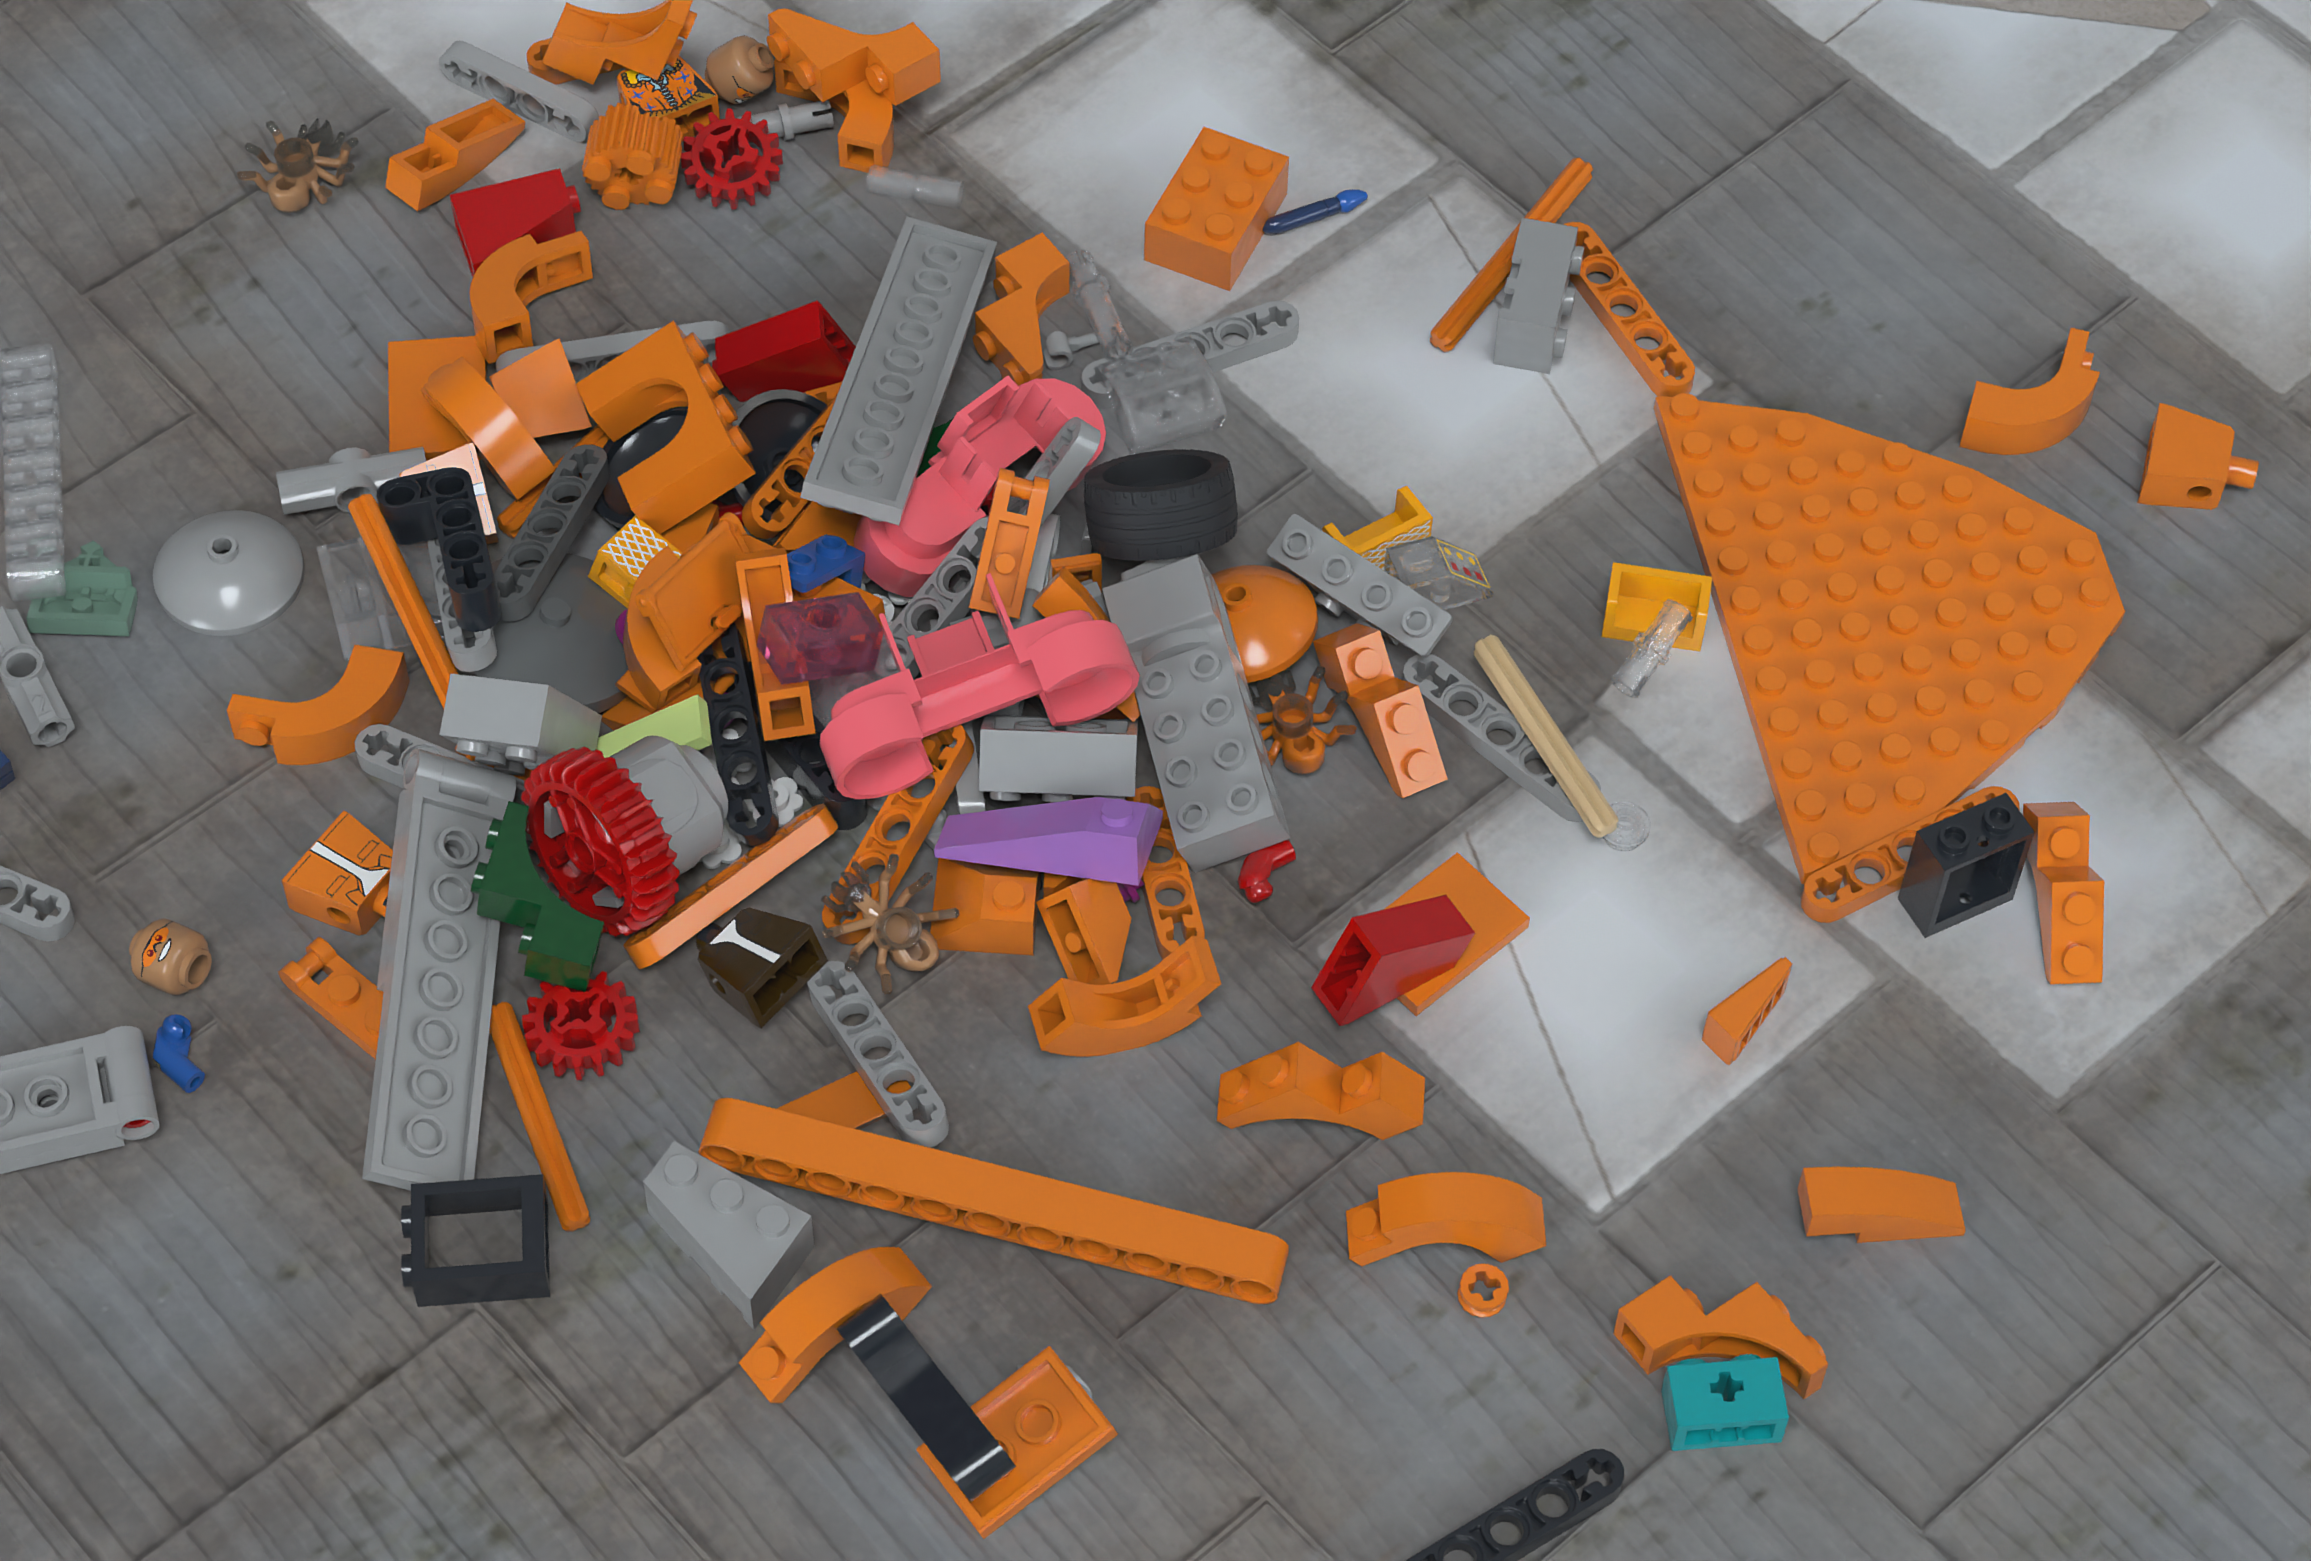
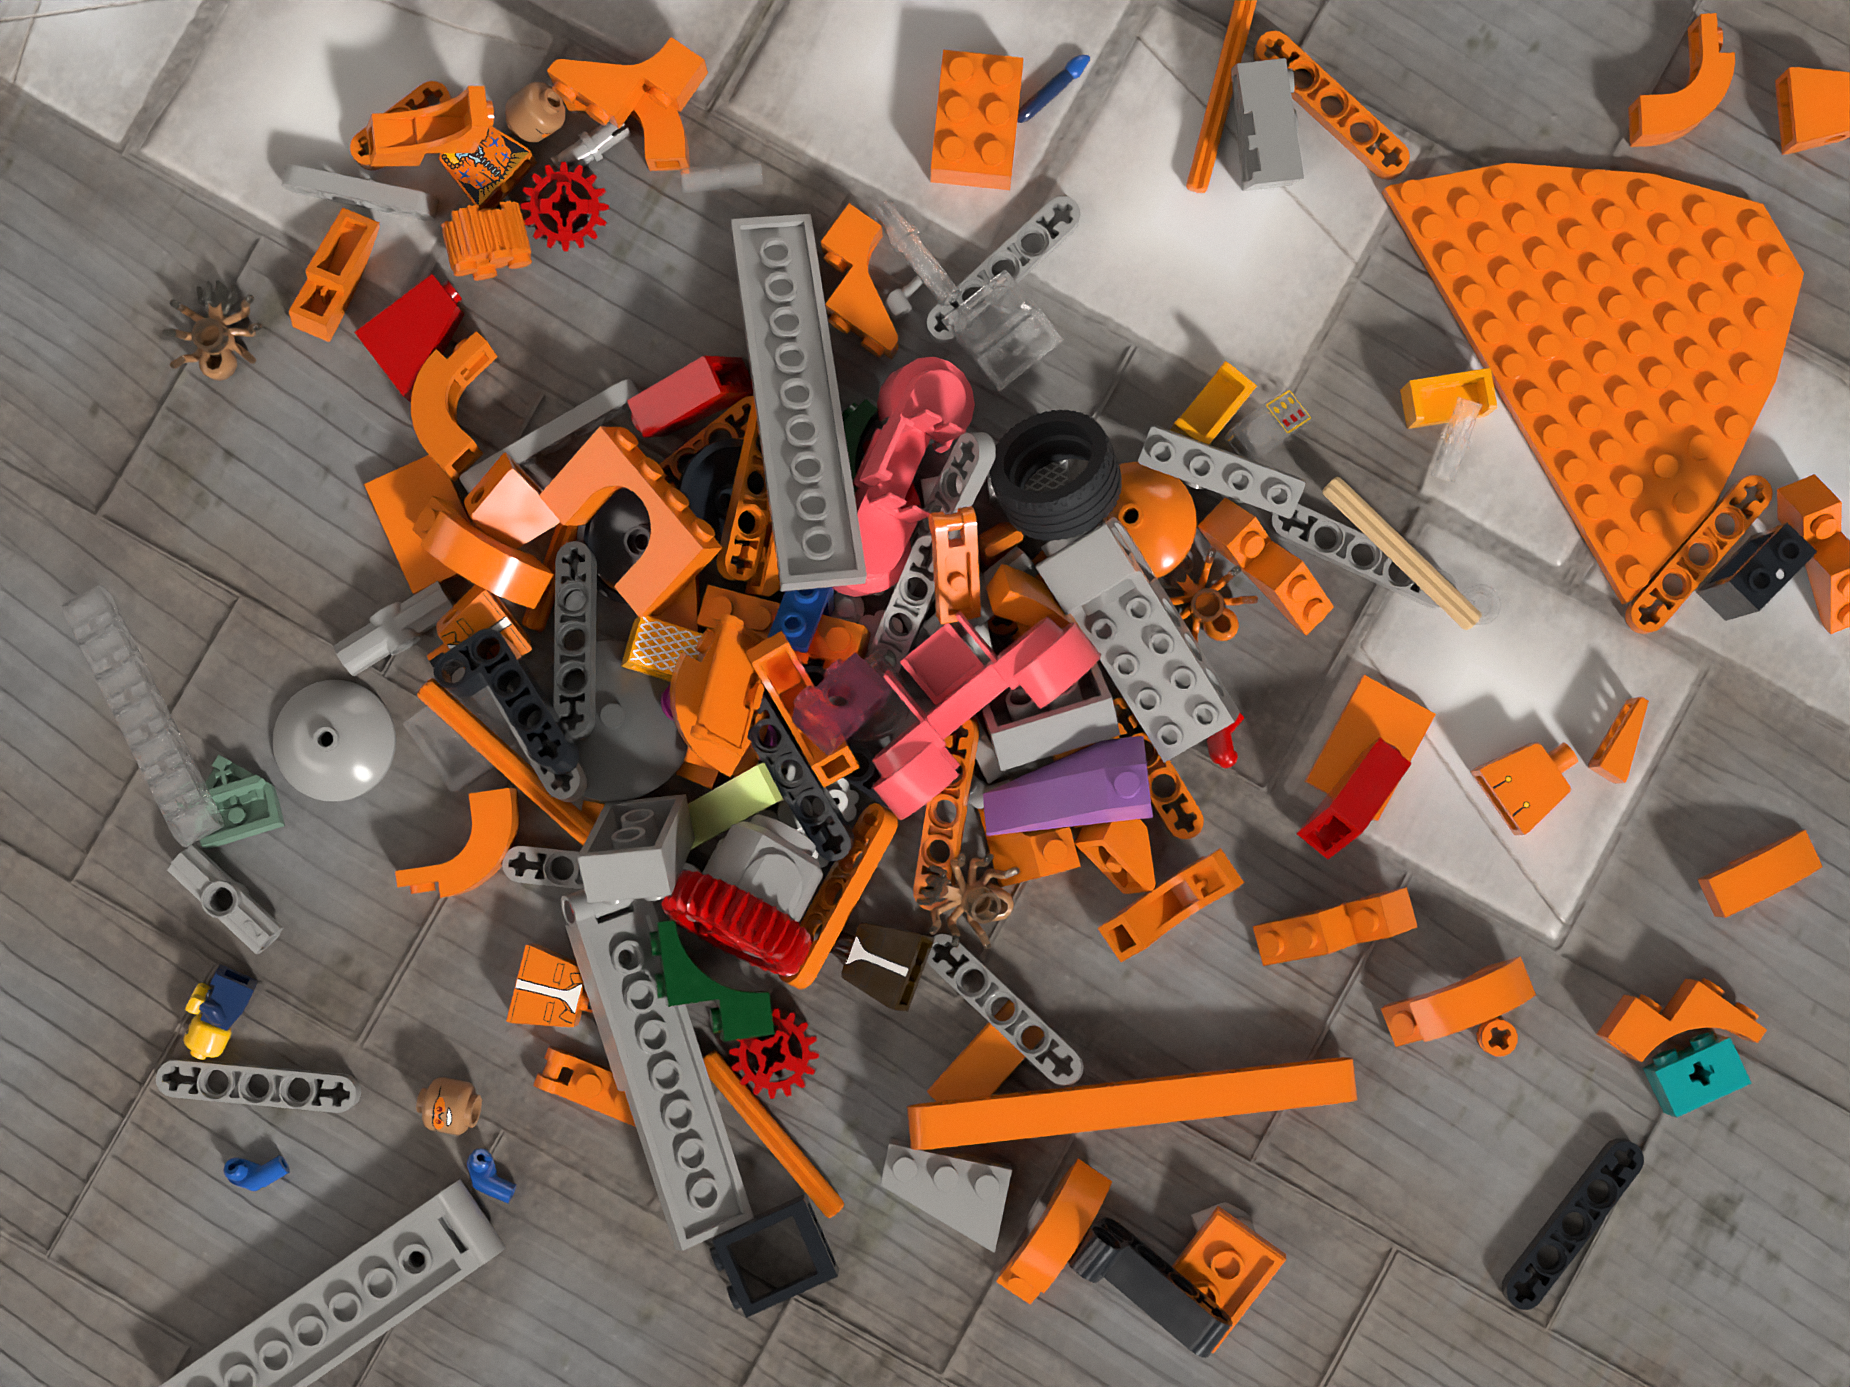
camera: 15 degrees left, 30 degrees up
none -> orange torso [1470,742,1579,835]

